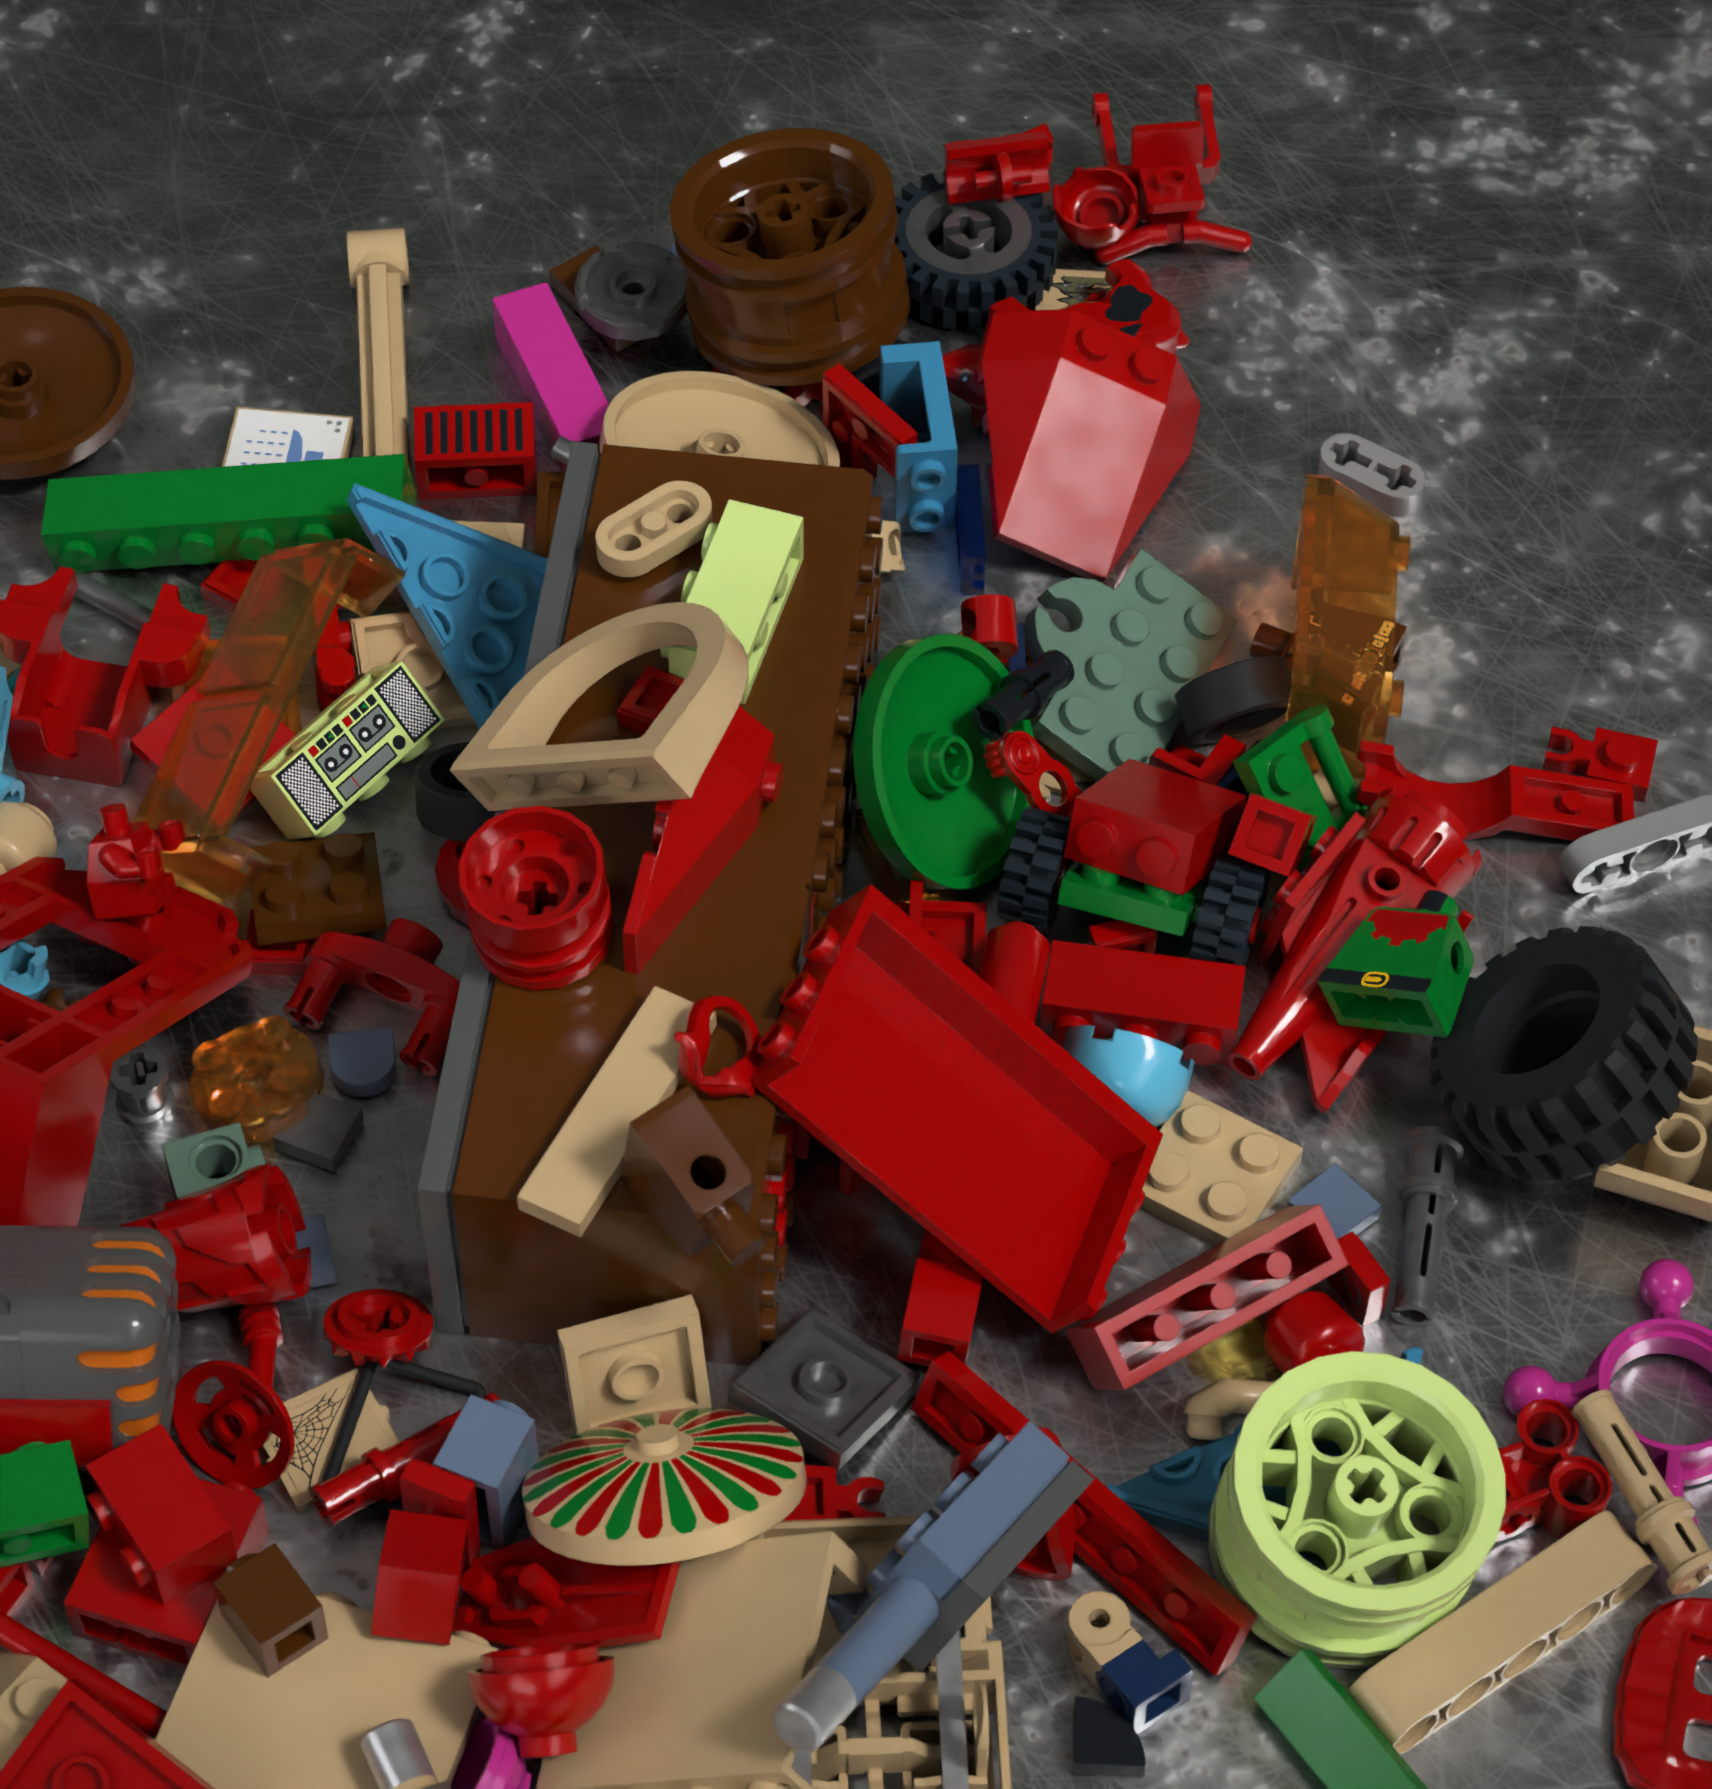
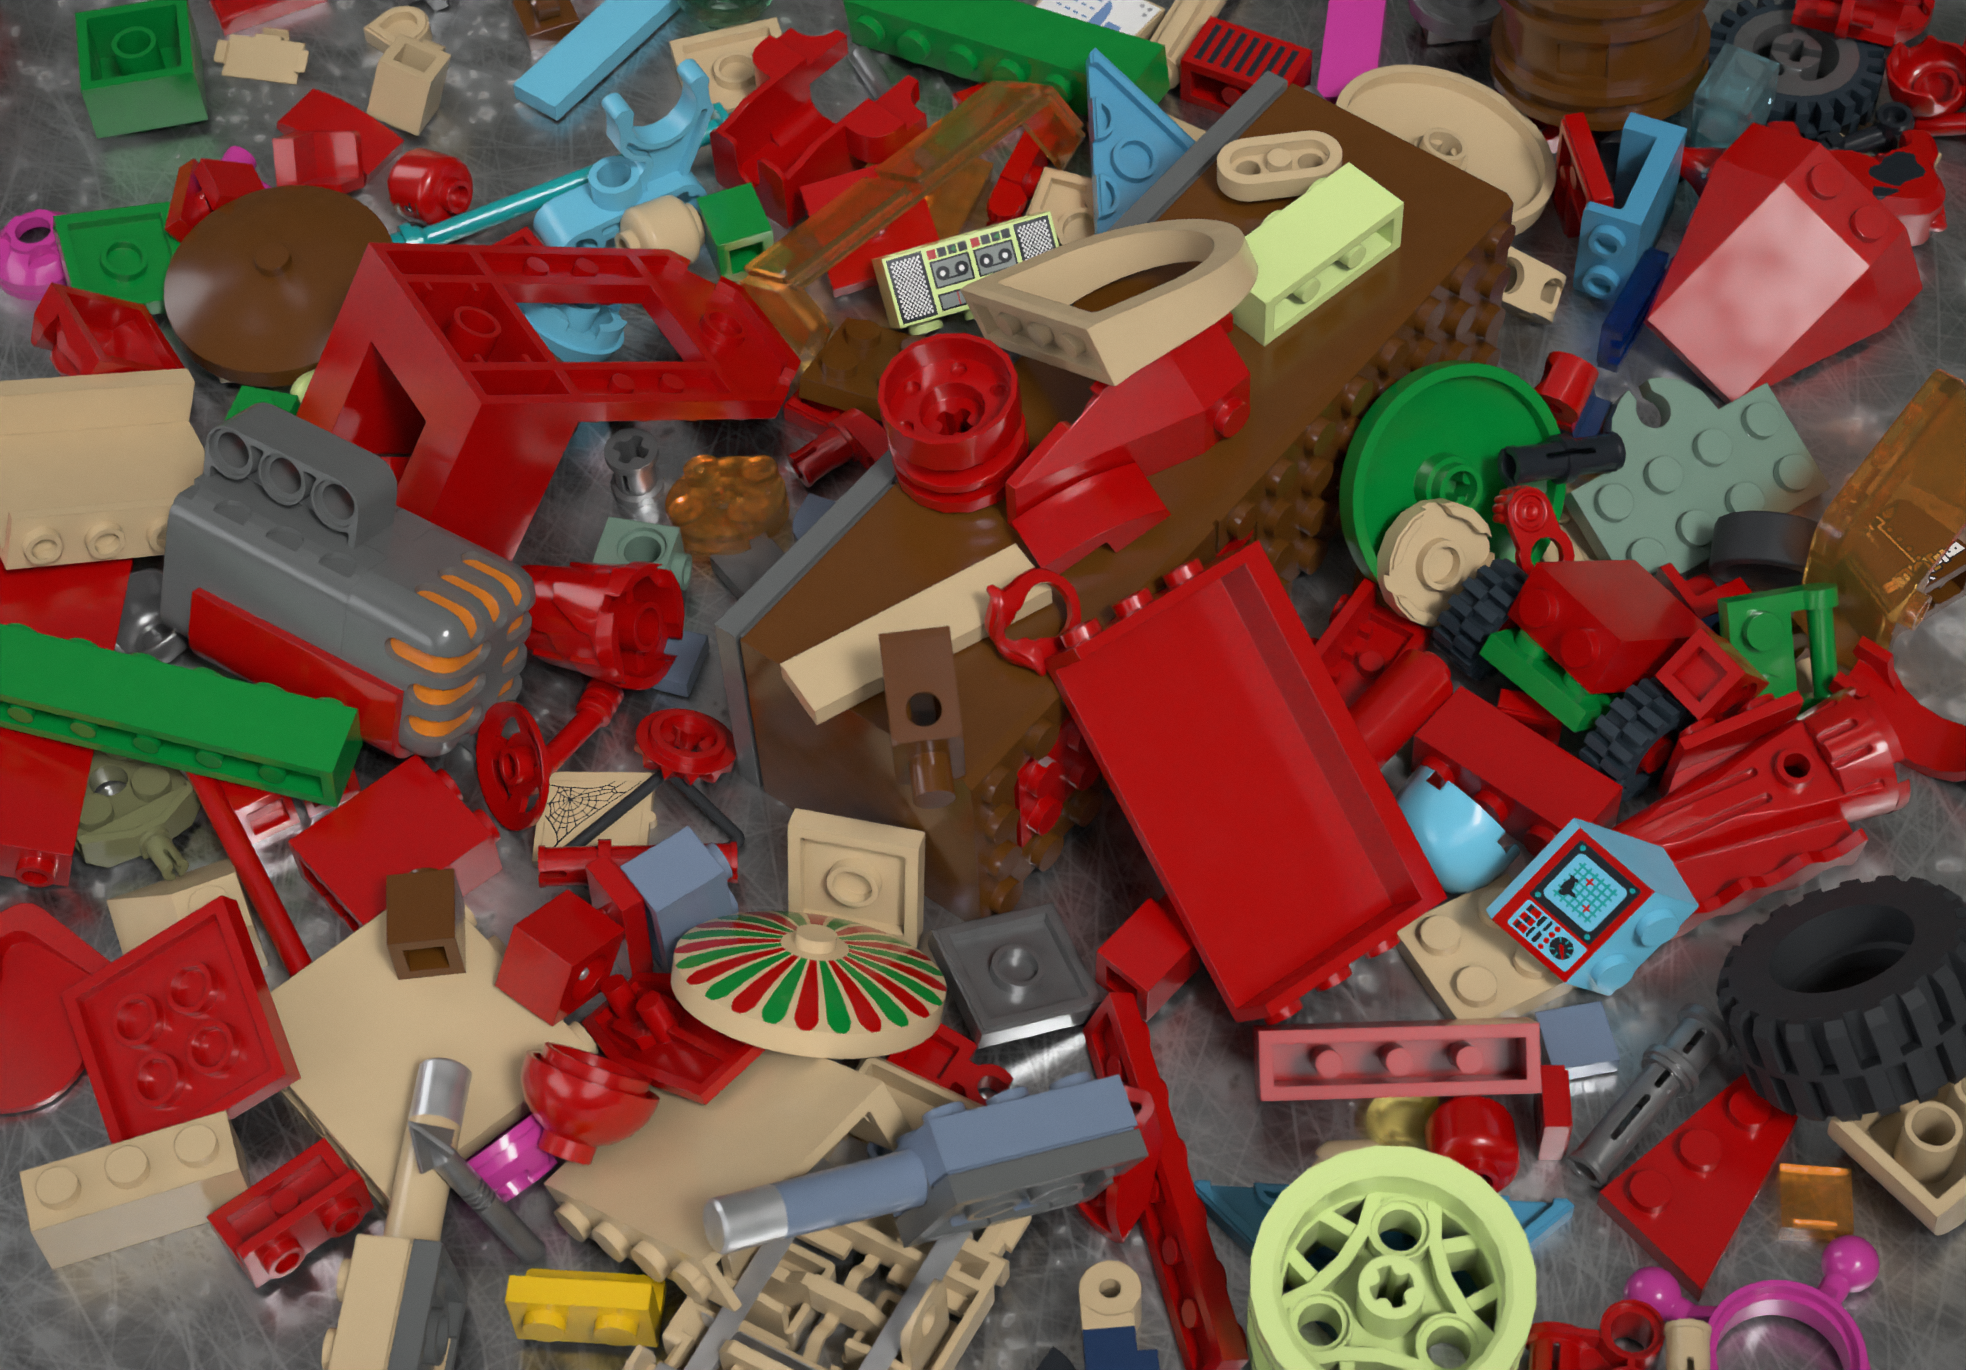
camera: 35 degrees right, 0 degrees up
red brick [84,1423,238,1605] -> none
red piece [87,803,186,920] -> none
green torso [1317,890,1474,1037] -> none
none -> green brick [696,182,777,282]
none -> red slope [1011,462,1171,575]
none -> tan tile [1377,498,1495,627]
none -> medium azure slope [1486,818,1699,996]
none -> red wing [1597,1073,1798,1302]
none -> clear light blue slope [1690,43,1780,148]
none -> clear orange tile [1776,1163,1854,1243]
none -> black bar [1815,102,1915,155]

